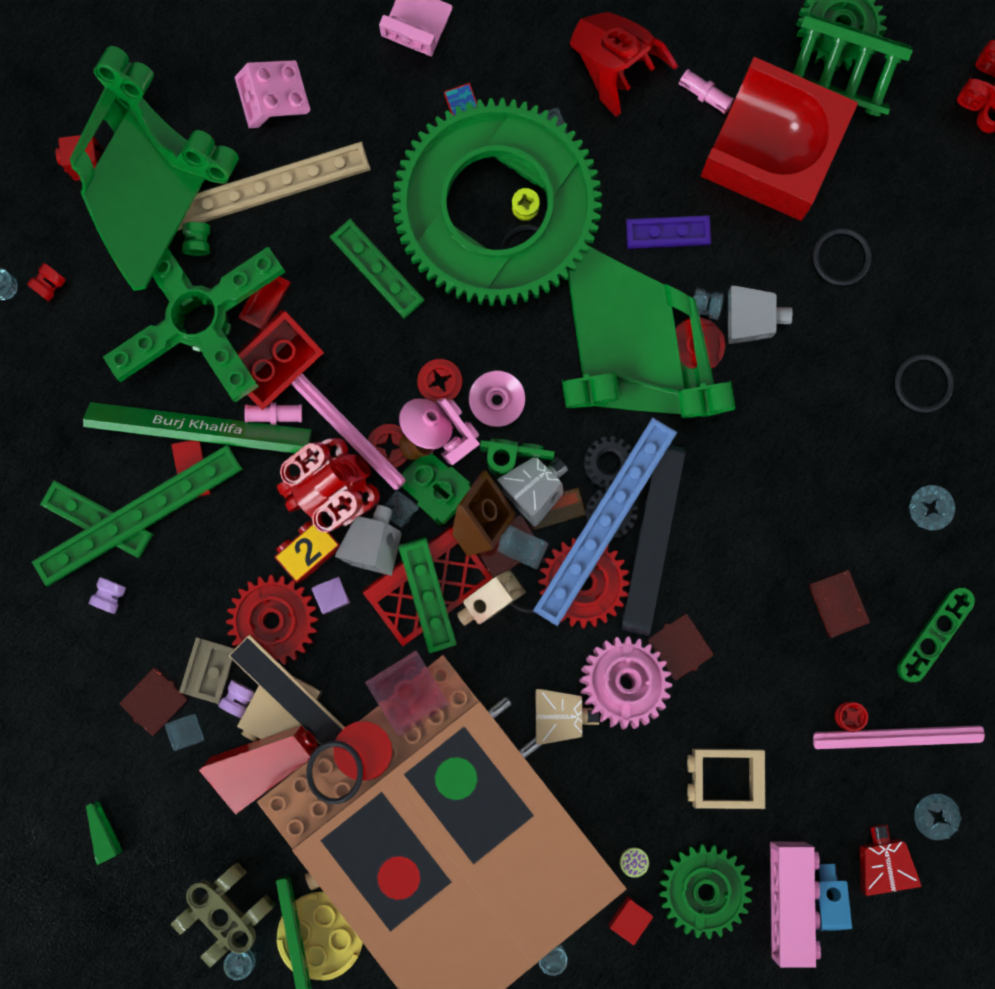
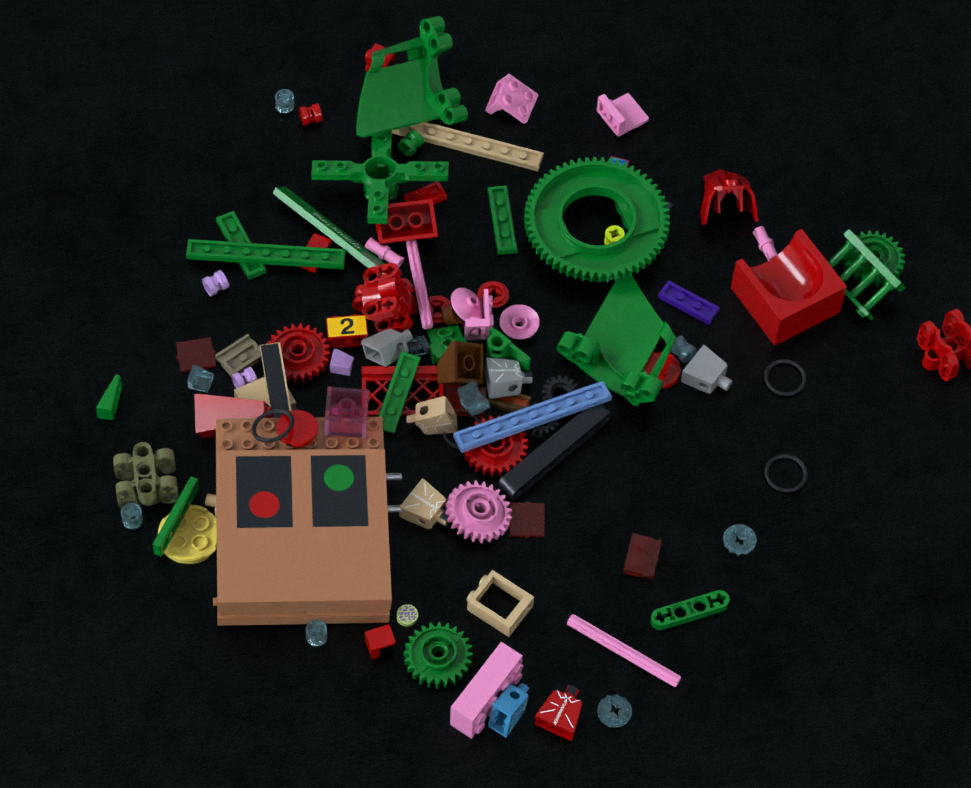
camera: 30 degrees right, 25 degrees down
red wheel [834,702,868,731] -> none

